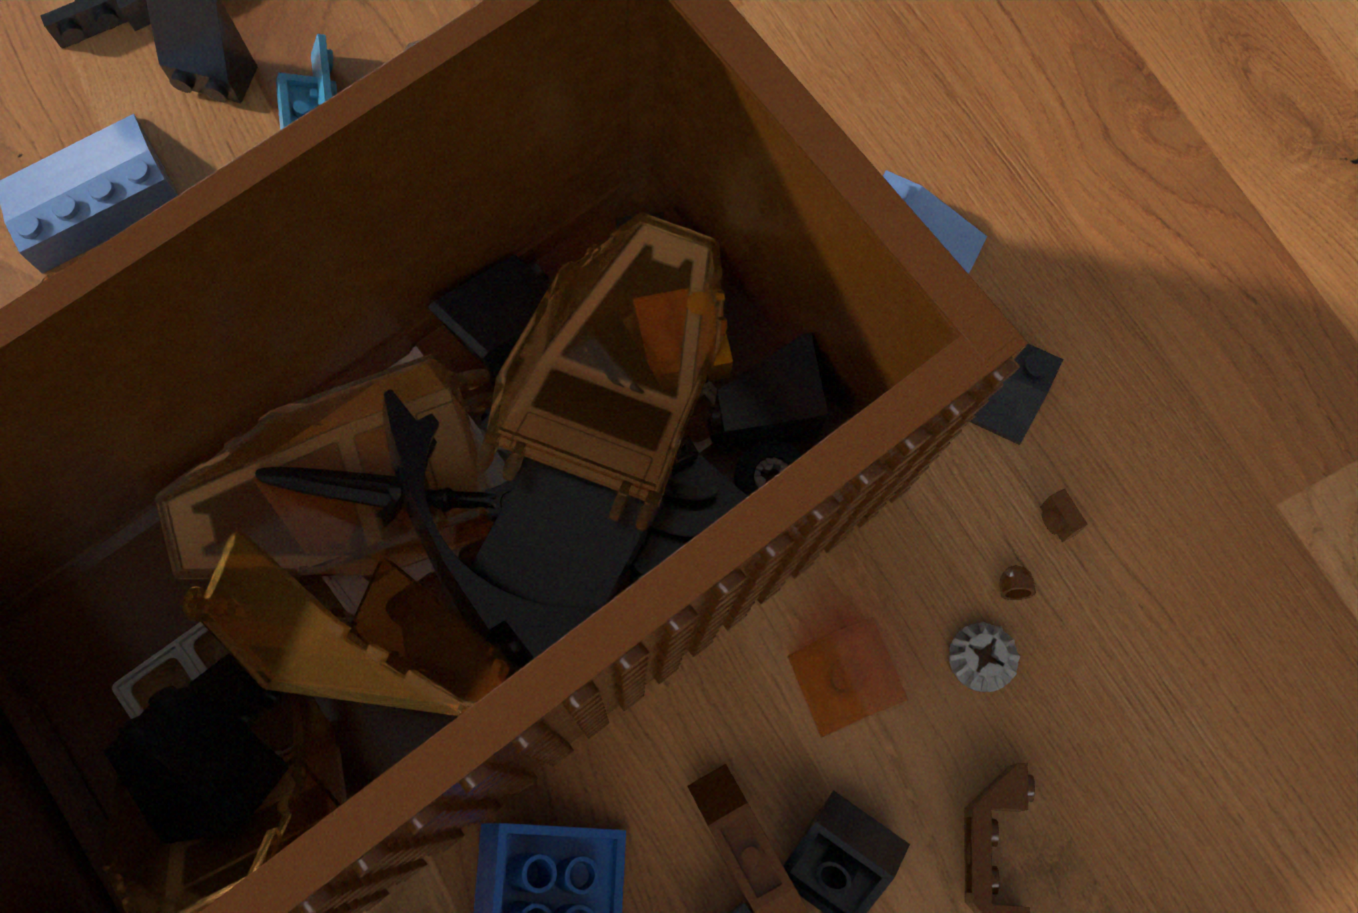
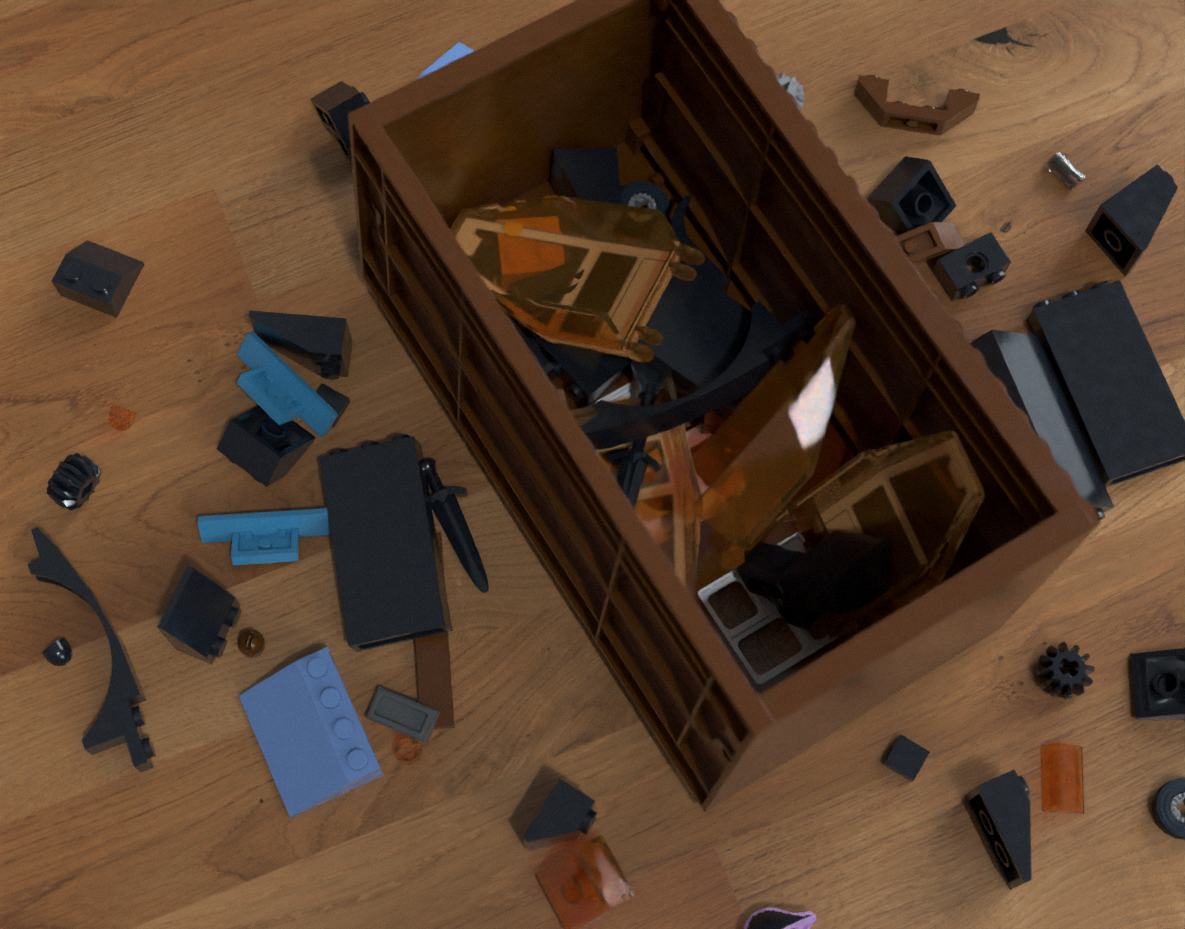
camera: 90 degrees left, 0 degrees up
none -> reddish brown hinge [237,629,265,658]
none -> black brick [310,81,370,162]

